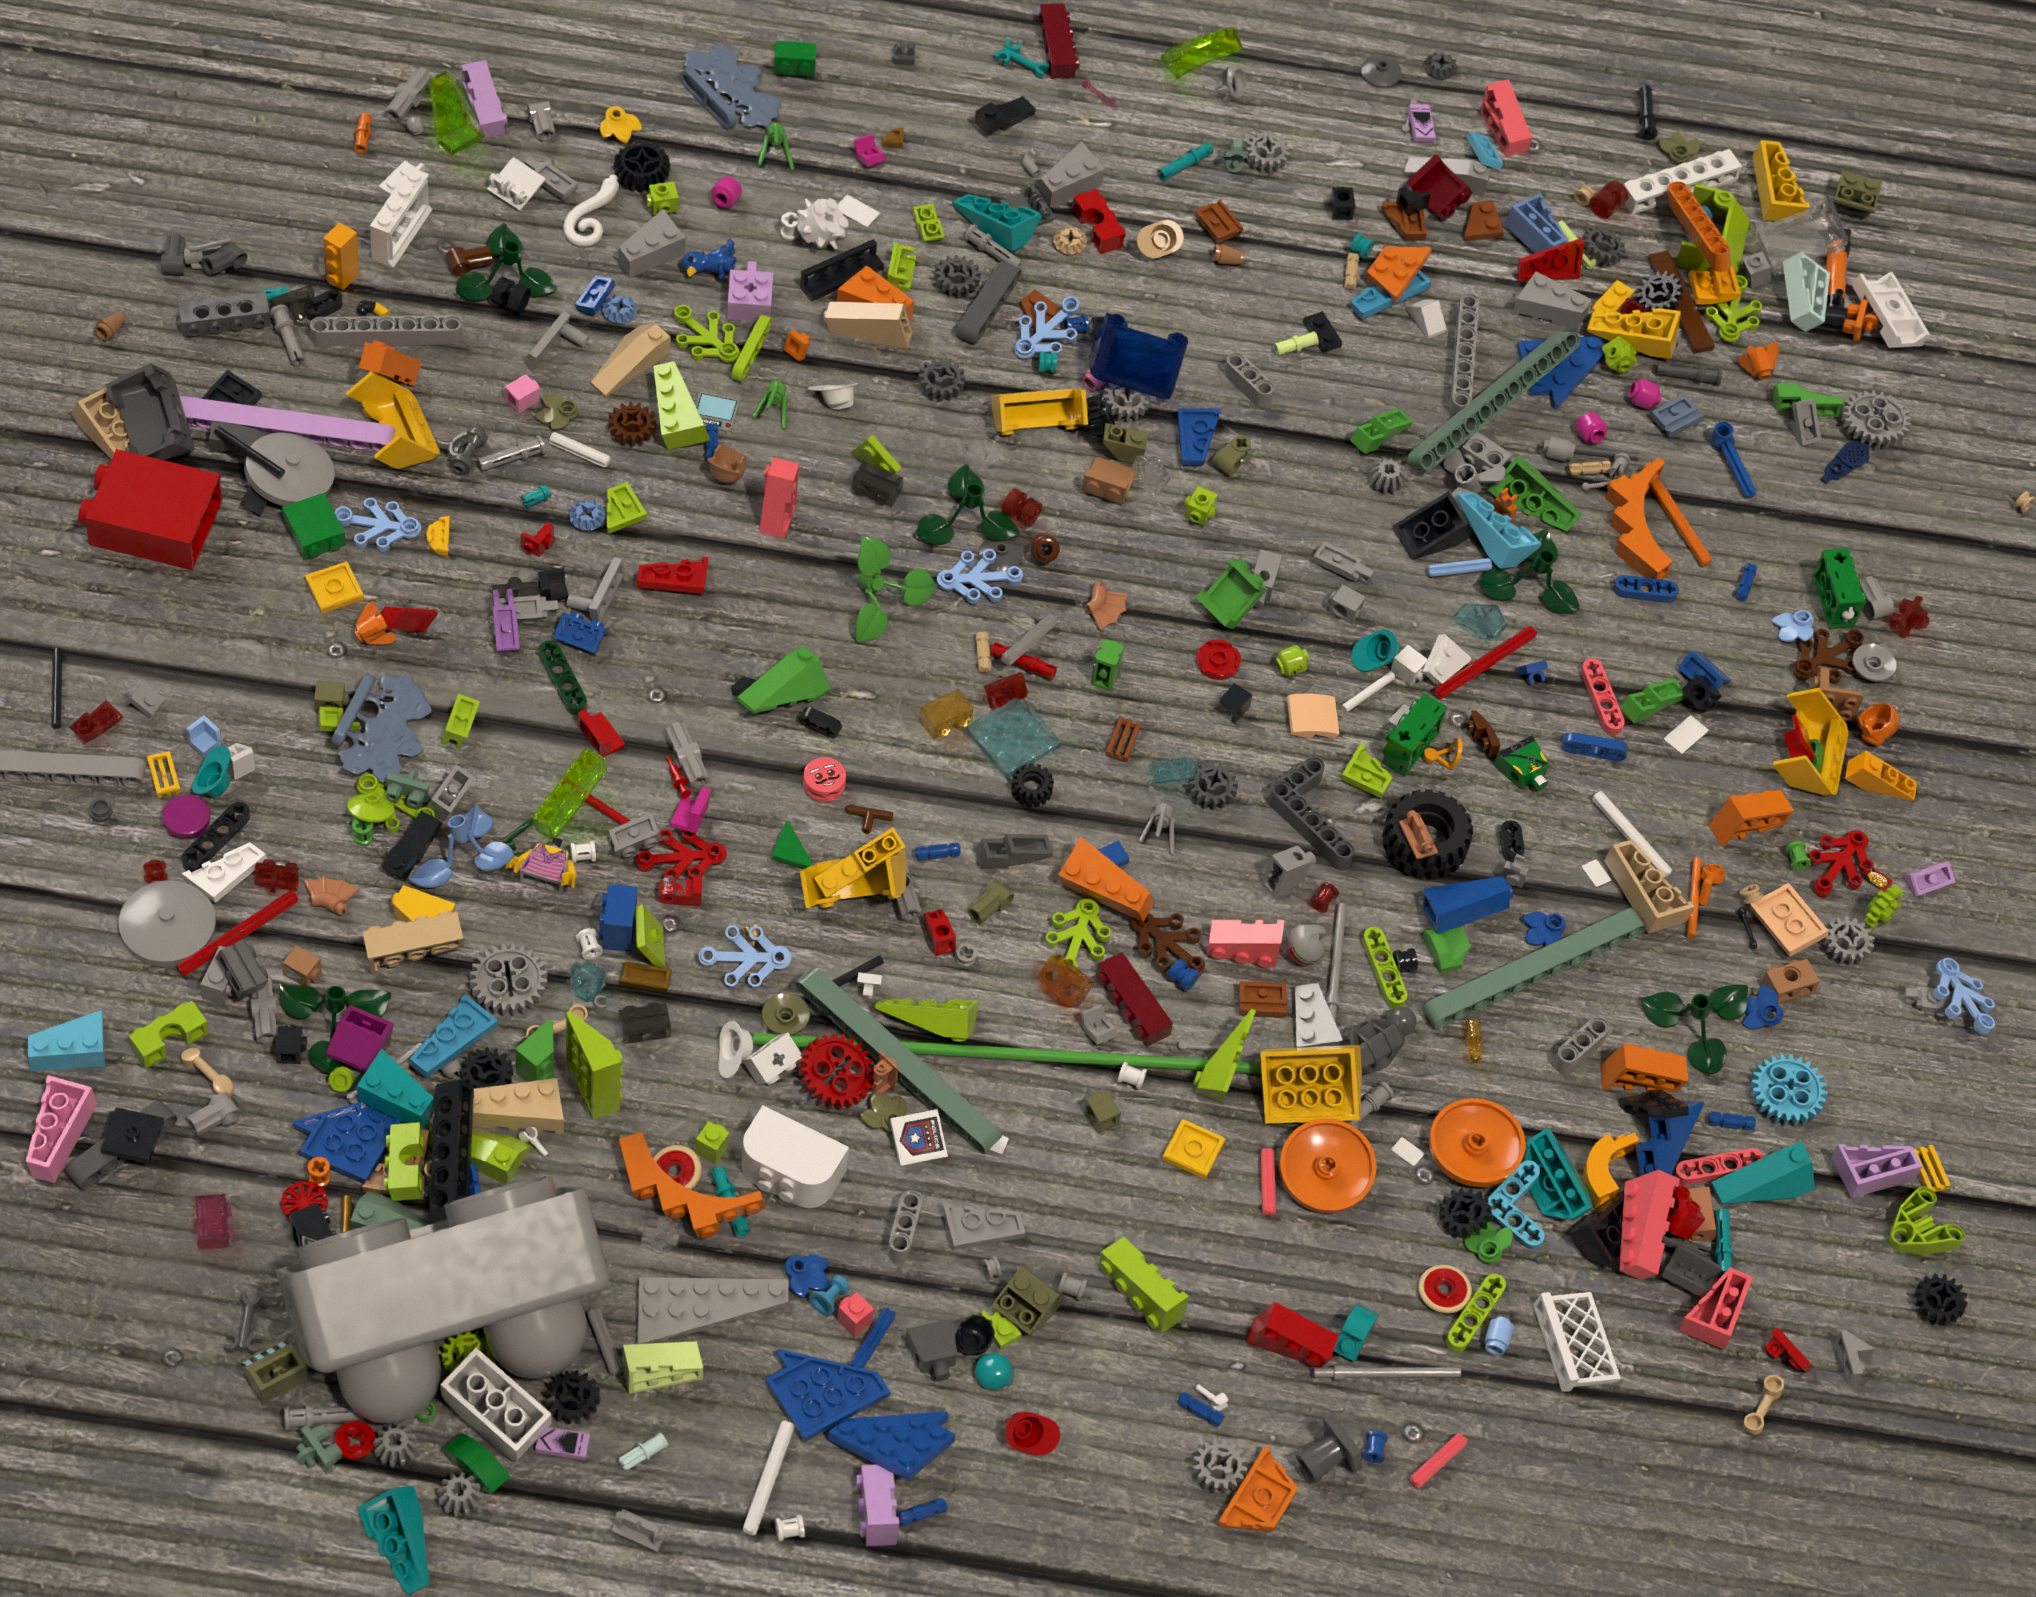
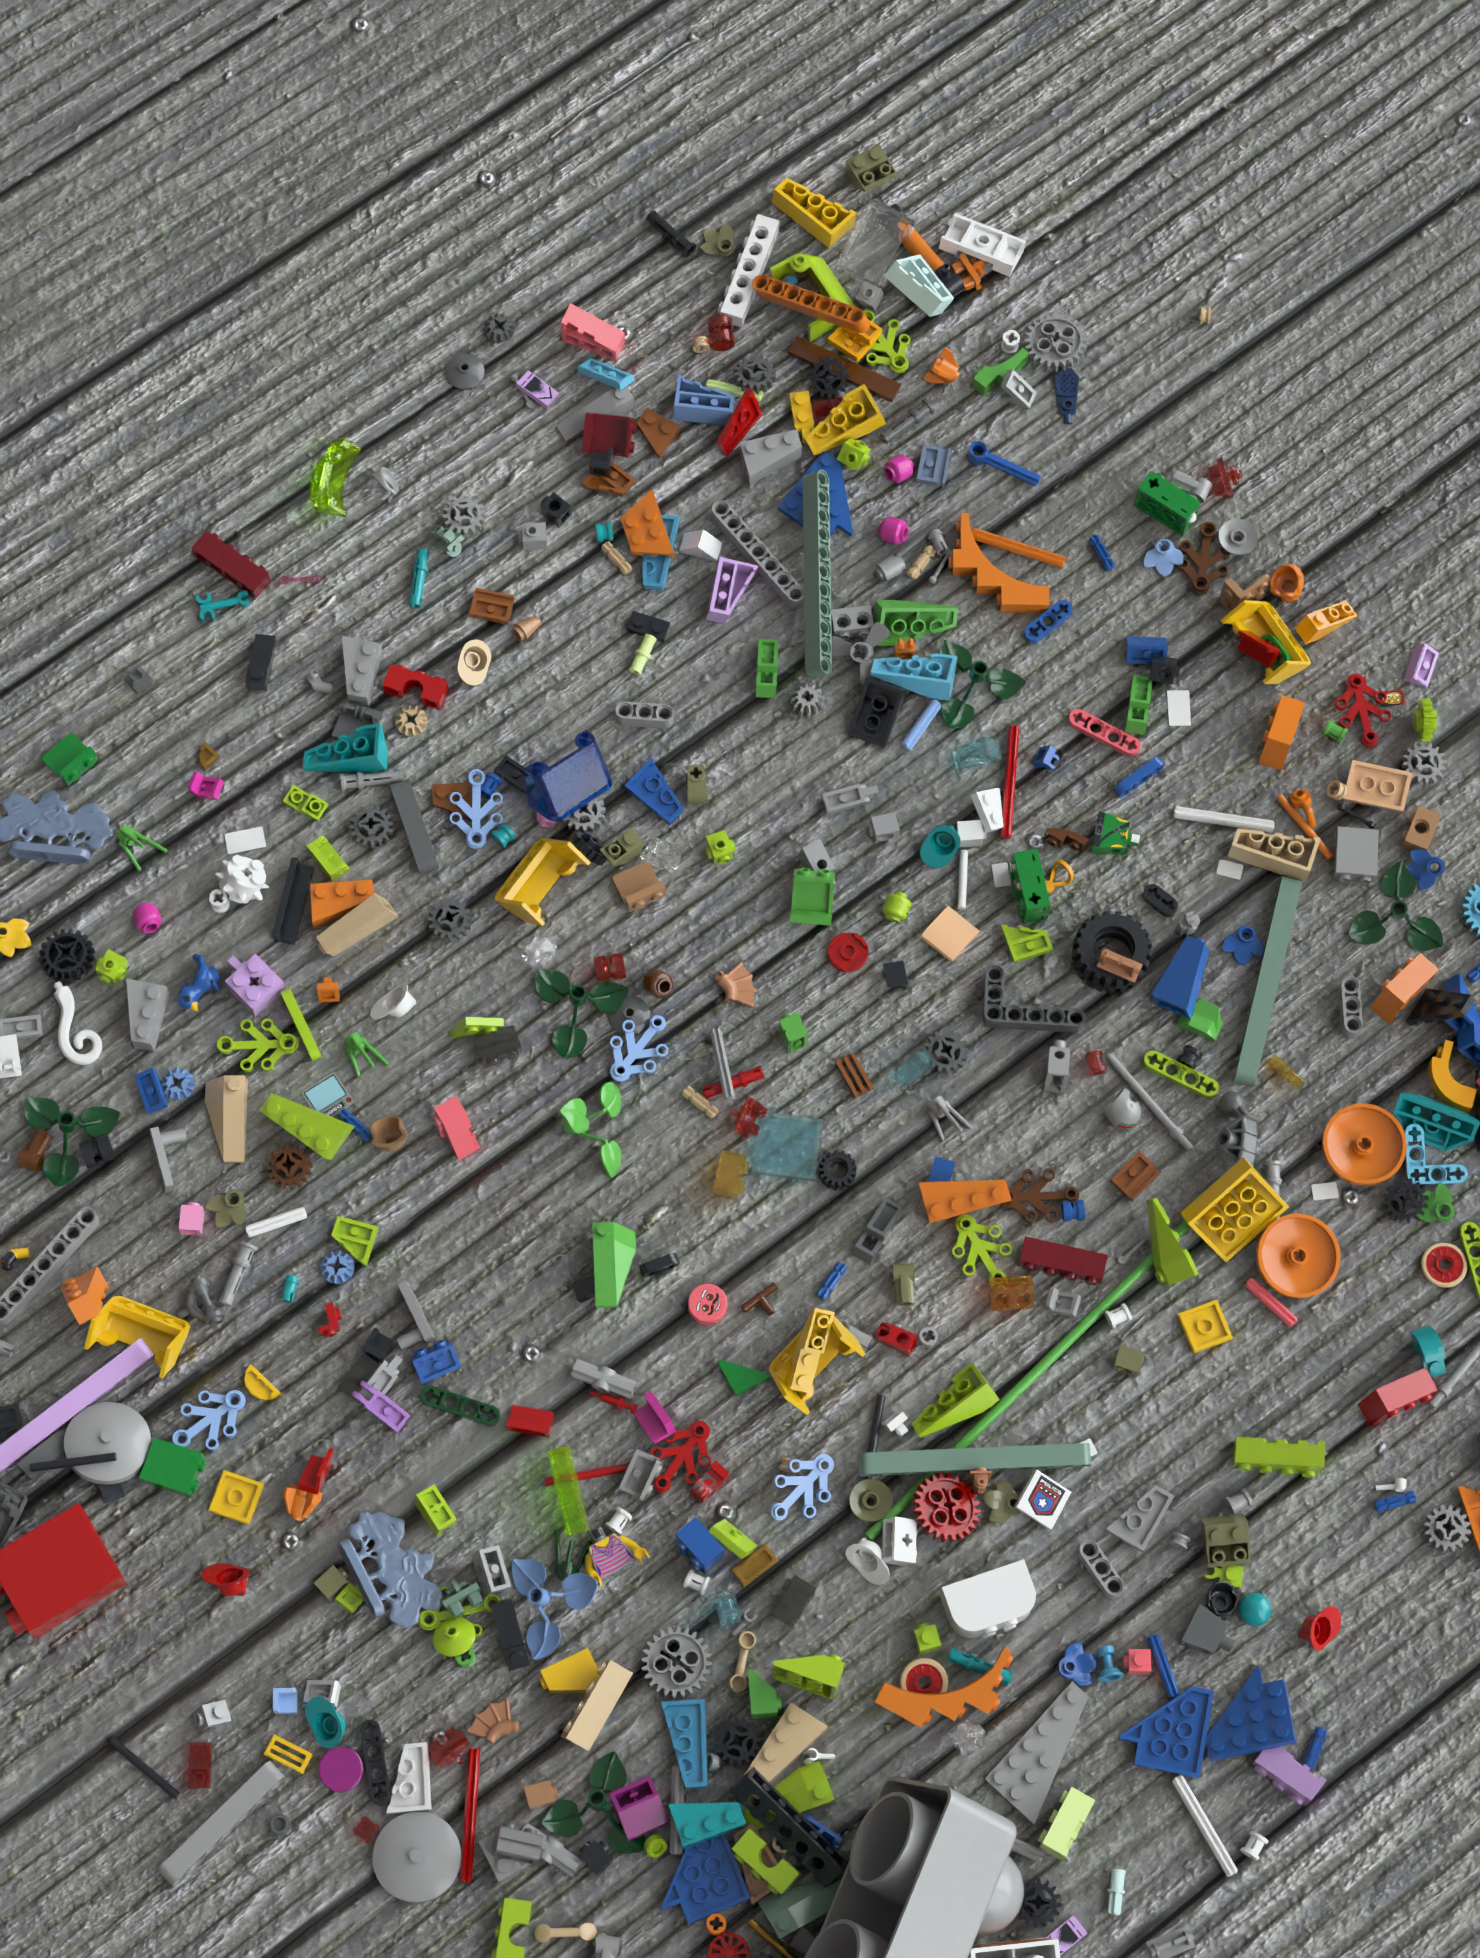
camera: 40 degrees left, 15 degrees up
red wing [637,557,709,594] -> none
coral wedge [1206,920,1285,968] -> none
wing [1295,983,1345,1048] -> none
none -> red piece [201,1563,250,1596]
none -> light grey brick [518,522,547,550]
none -> lavender wedge [706,557,758,624]
none -> white bush [1001,330,1020,355]
none -> light grey panel [1333,826,1379,884]

